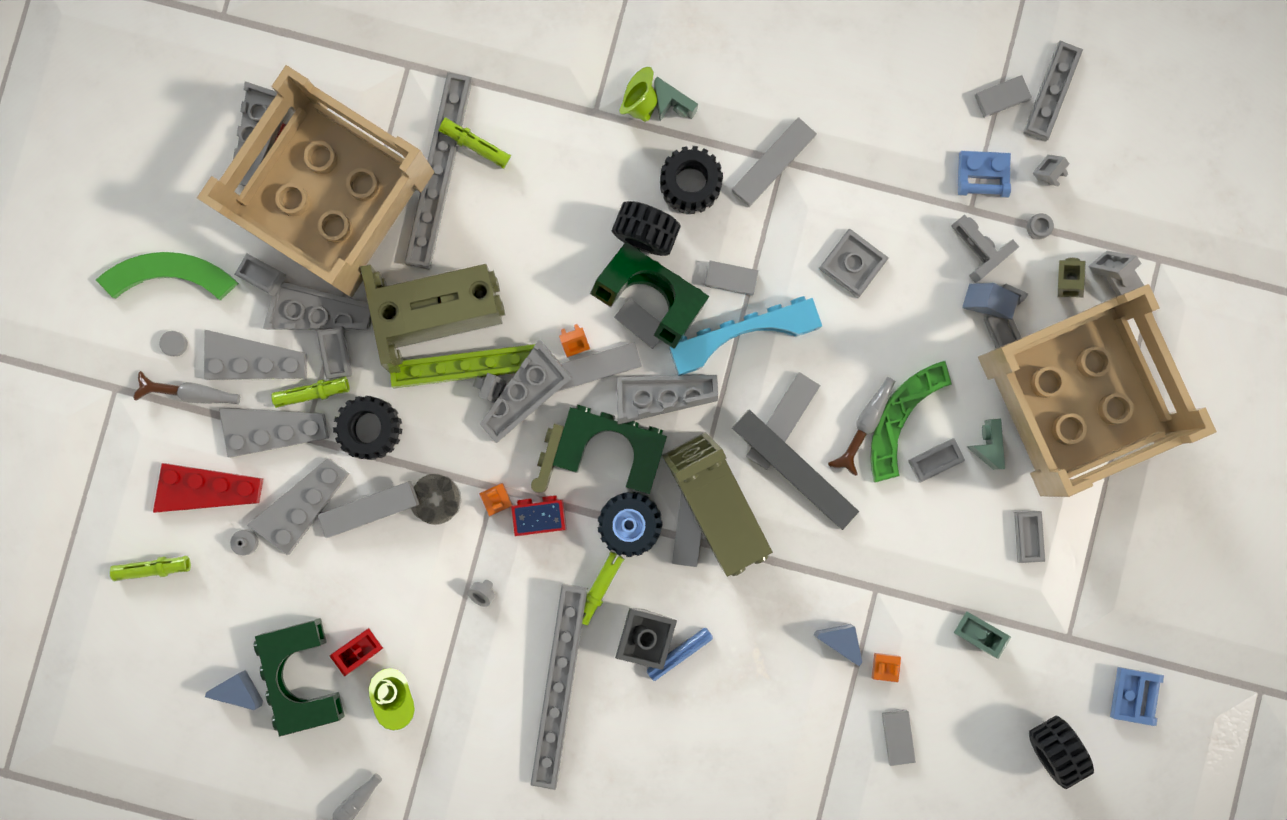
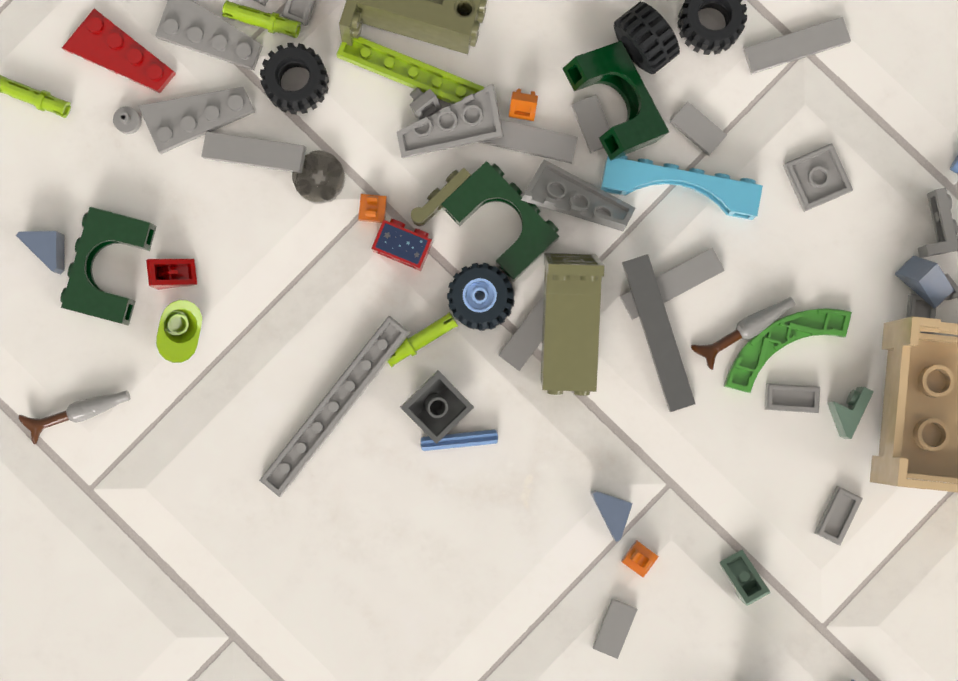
camera: 35 degrees right, 0 degrees up
light grey tile [468,580,495,607] -> none

